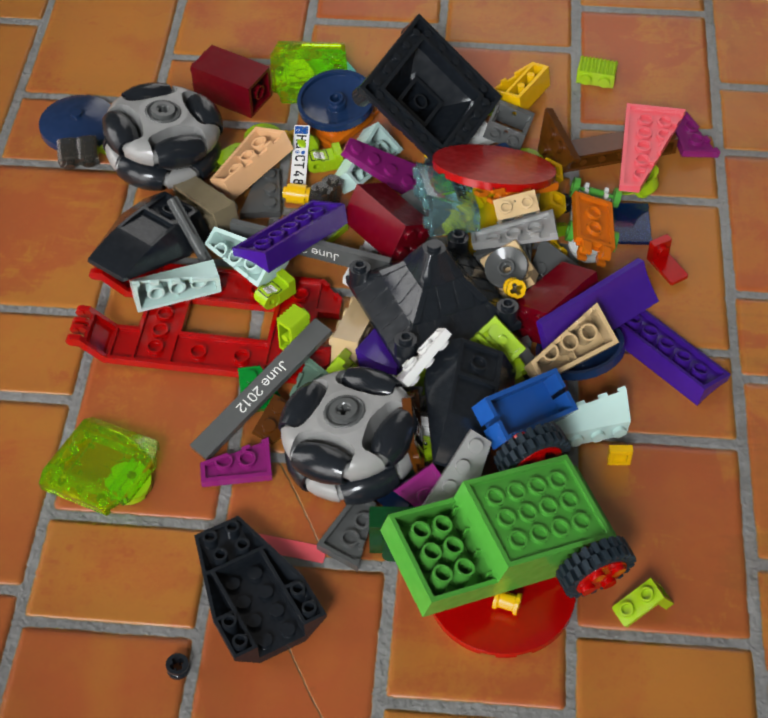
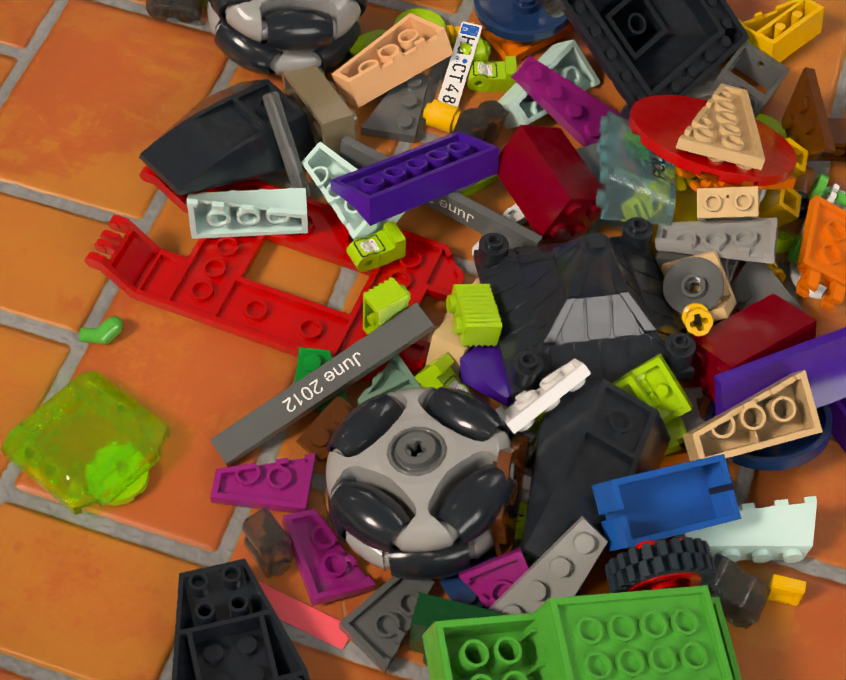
camera: 10 degrees right, 5 degrees up
none -> bright green arm [79,316,123,344]
none -> clear smoke brick [242,507,293,578]
none -> magenta wing [282,509,376,606]
none -> lime brick [446,284,502,347]
none -> tan wing [676,83,765,170]
none -> clear smoke brick [707,554,771,629]

